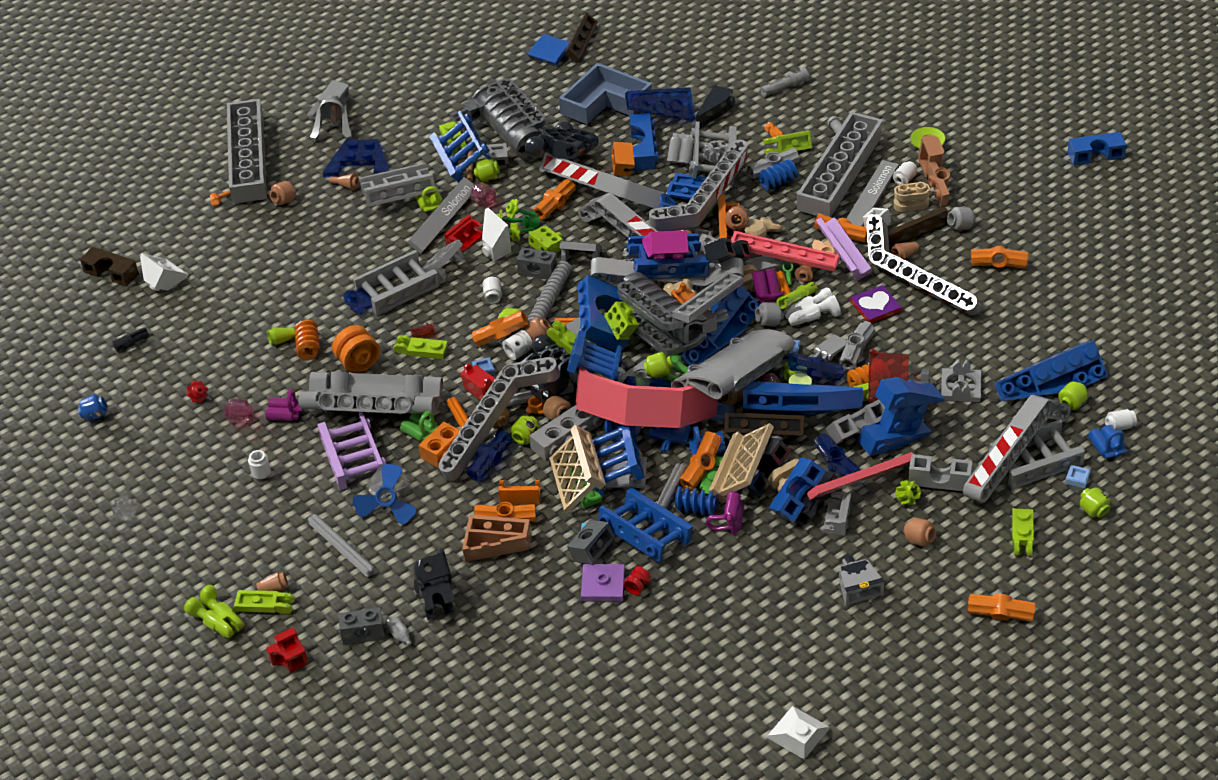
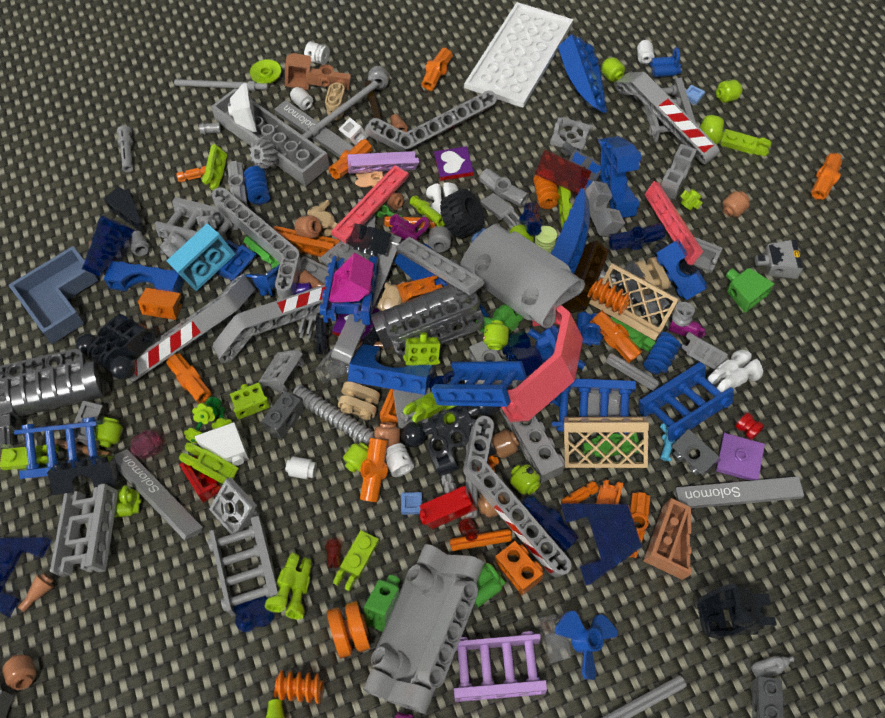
camera: 75 degrees left, 15 degrees up
none -> black arch [47,454,120,495]
none -> light grey cone [131,231,149,256]
none -> medium azure slope [167,224,235,291]
none -> light grey bar [174,79,269,91]
none -> lime hinge [179,443,239,484]
none -> white slope [228,83,257,132]
none -> light grey gear [249,139,277,169]
none -> lime piece [265,553,311,620]
none -> light grey bar [302,81,379,139]
none -> white piece [304,41,330,65]
none -> tan brick [338,382,380,420]
none -> bright green torso [364,575,400,632]
none -> black tyre [440,188,485,238]
none -> clear red pin [458,519,478,541]
none -> white plate [464,2,573,108]
none -> orange axle [561,481,599,510]
none -> clear blue wing [561,503,643,586]
none -> orange piece [587,278,630,315]
none -> light grey wheel [672,302,695,326]
none -> light grey tile [675,476,804,509]
none -> light grey hinge [682,332,728,370]
none -> lime helmet [699,115,724,145]
none -> white piece [708,350,763,392]
none -> bright green torso [725,268,774,313]

